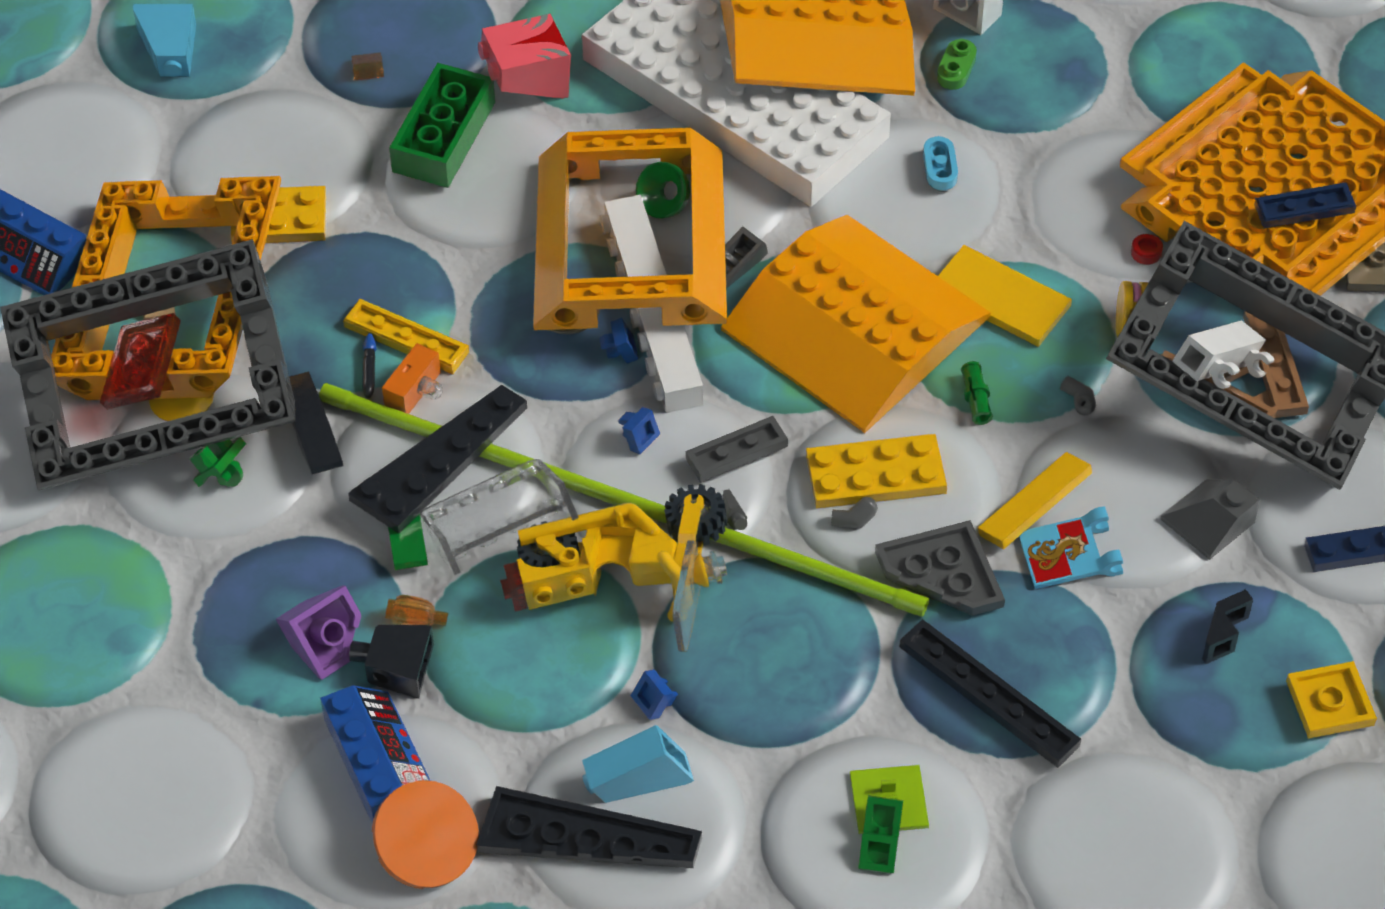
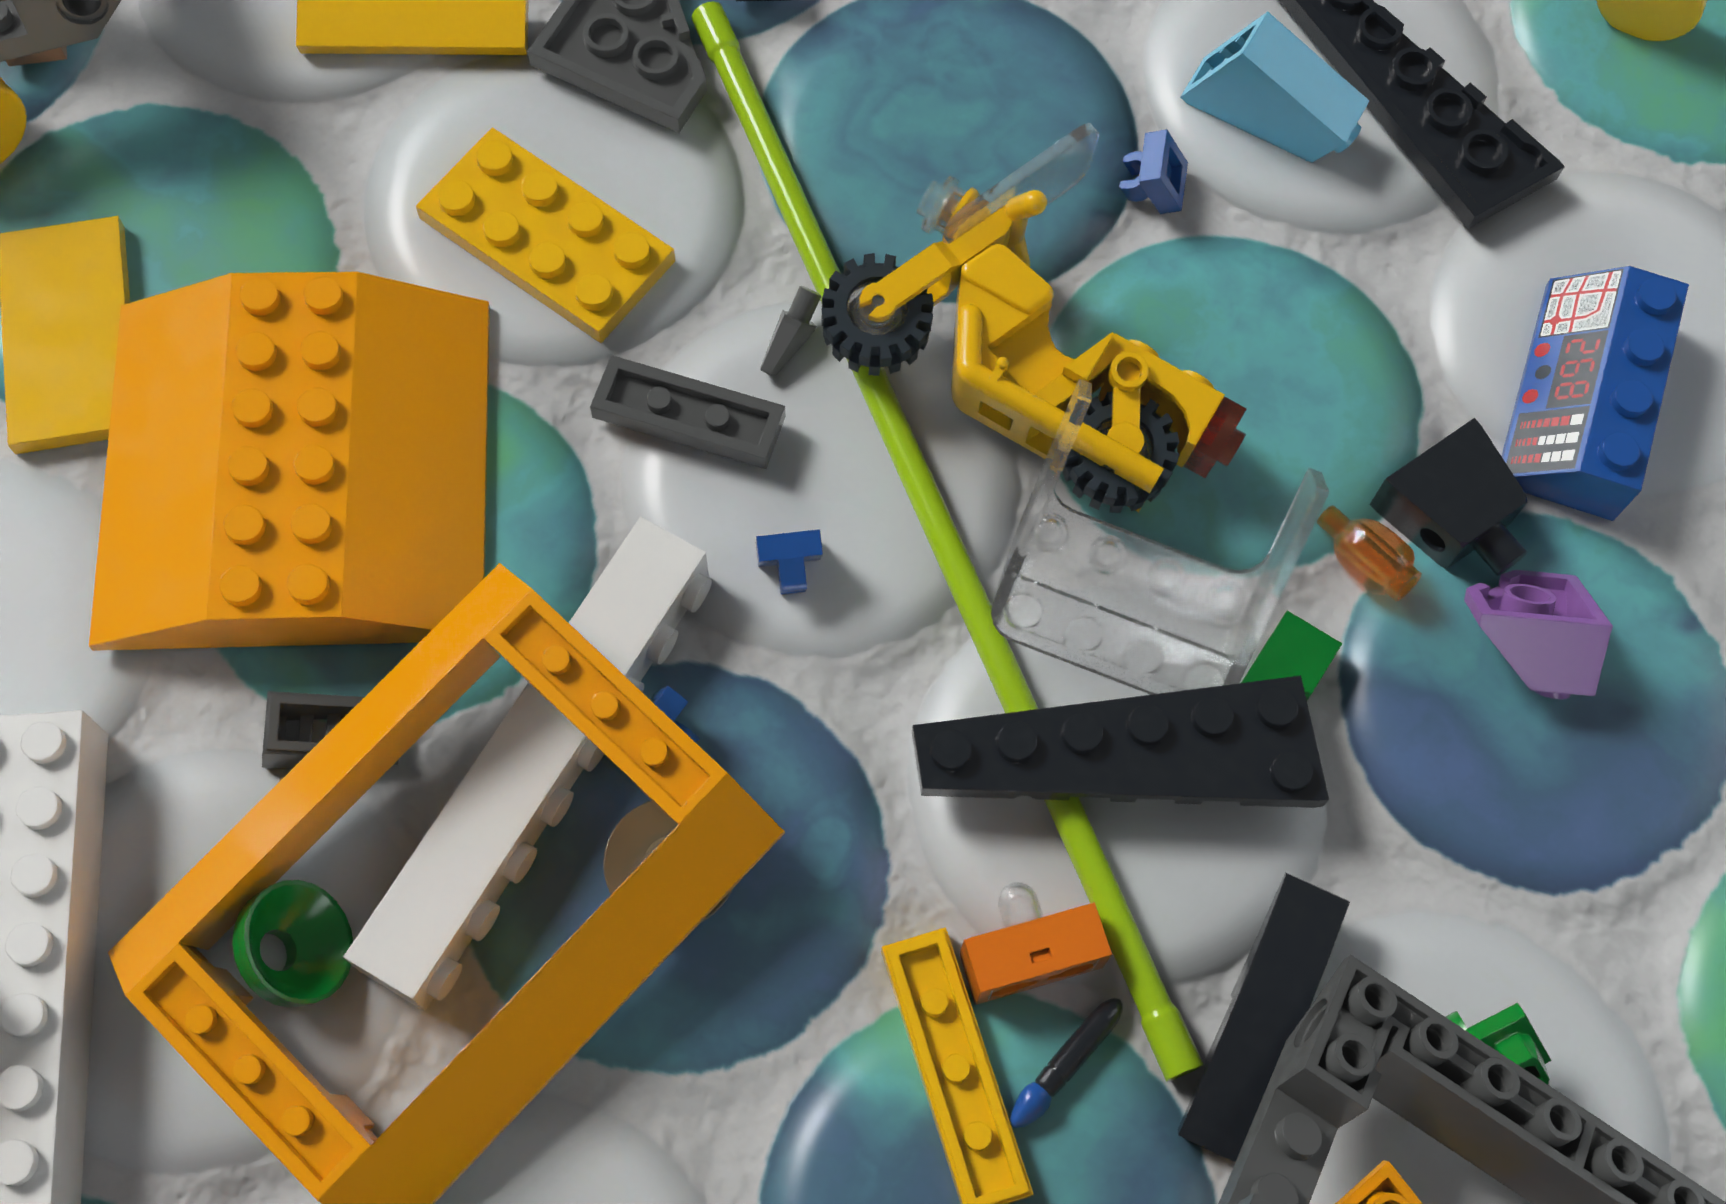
camera: 140 degrees left, 15 degrees up
orange tile [372,780,479,889] -> none
dark grey arm [831,497,878,528] -> none
green pin [961,361,993,425] -> none
dark grey arm [1060,376,1096,416] -> none

